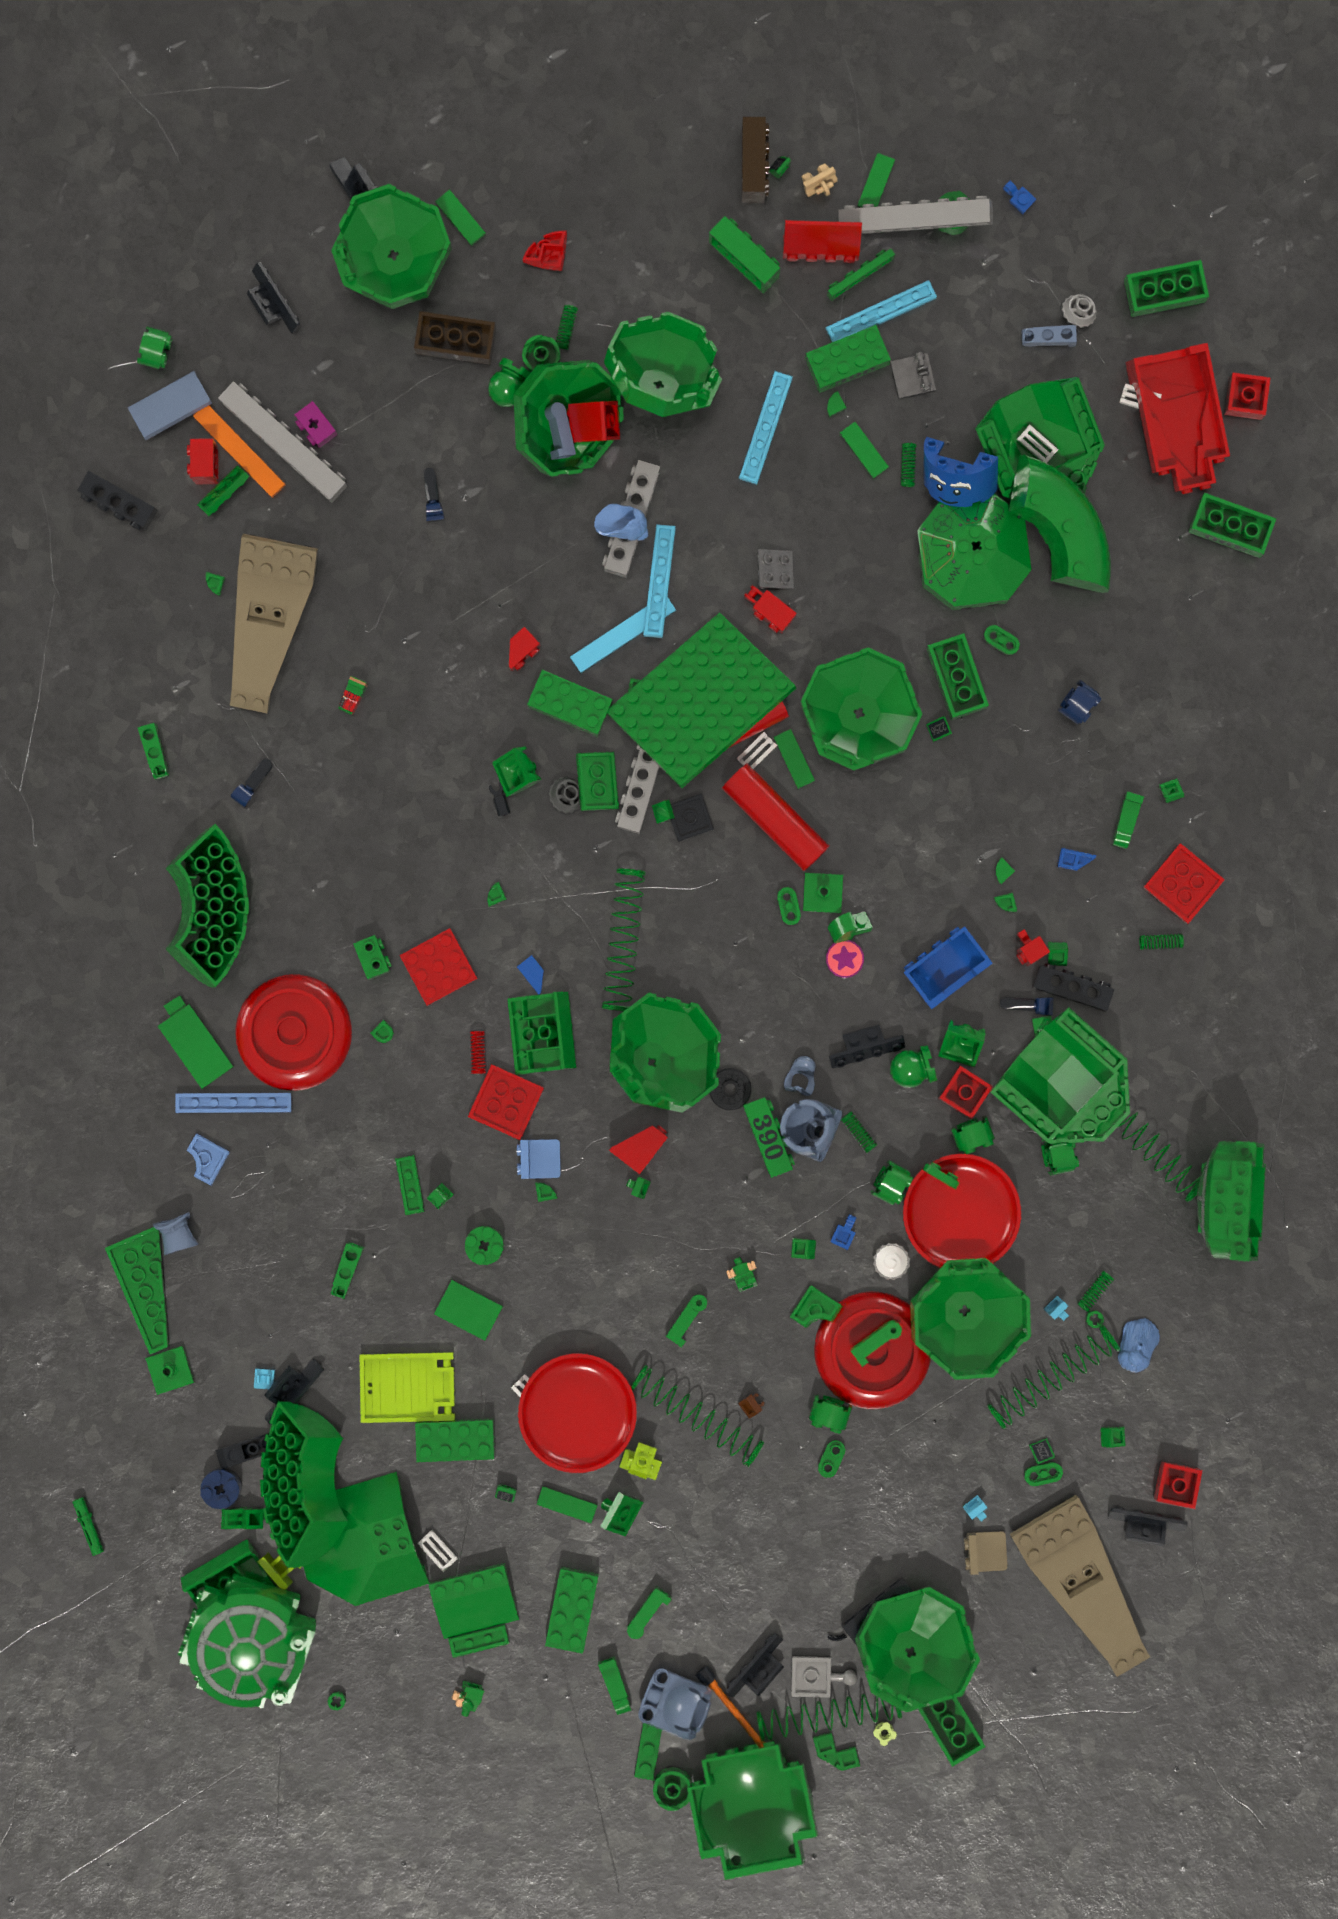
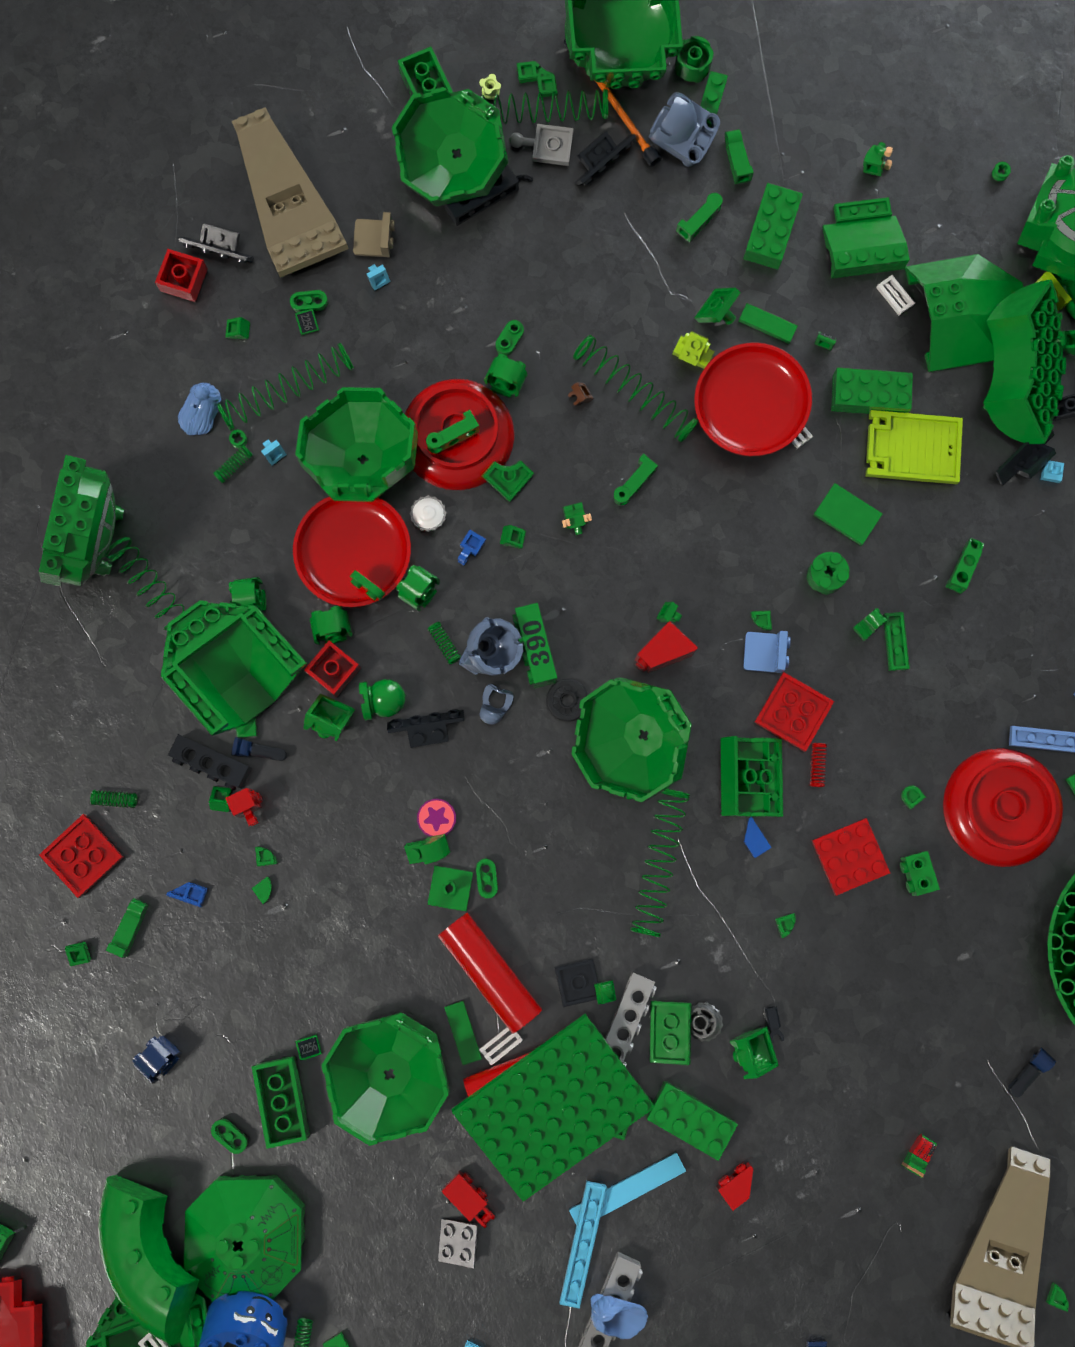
camera: 175 degrees left, 5 degrees down
blue cylinder [903,926,993,1009] -> none

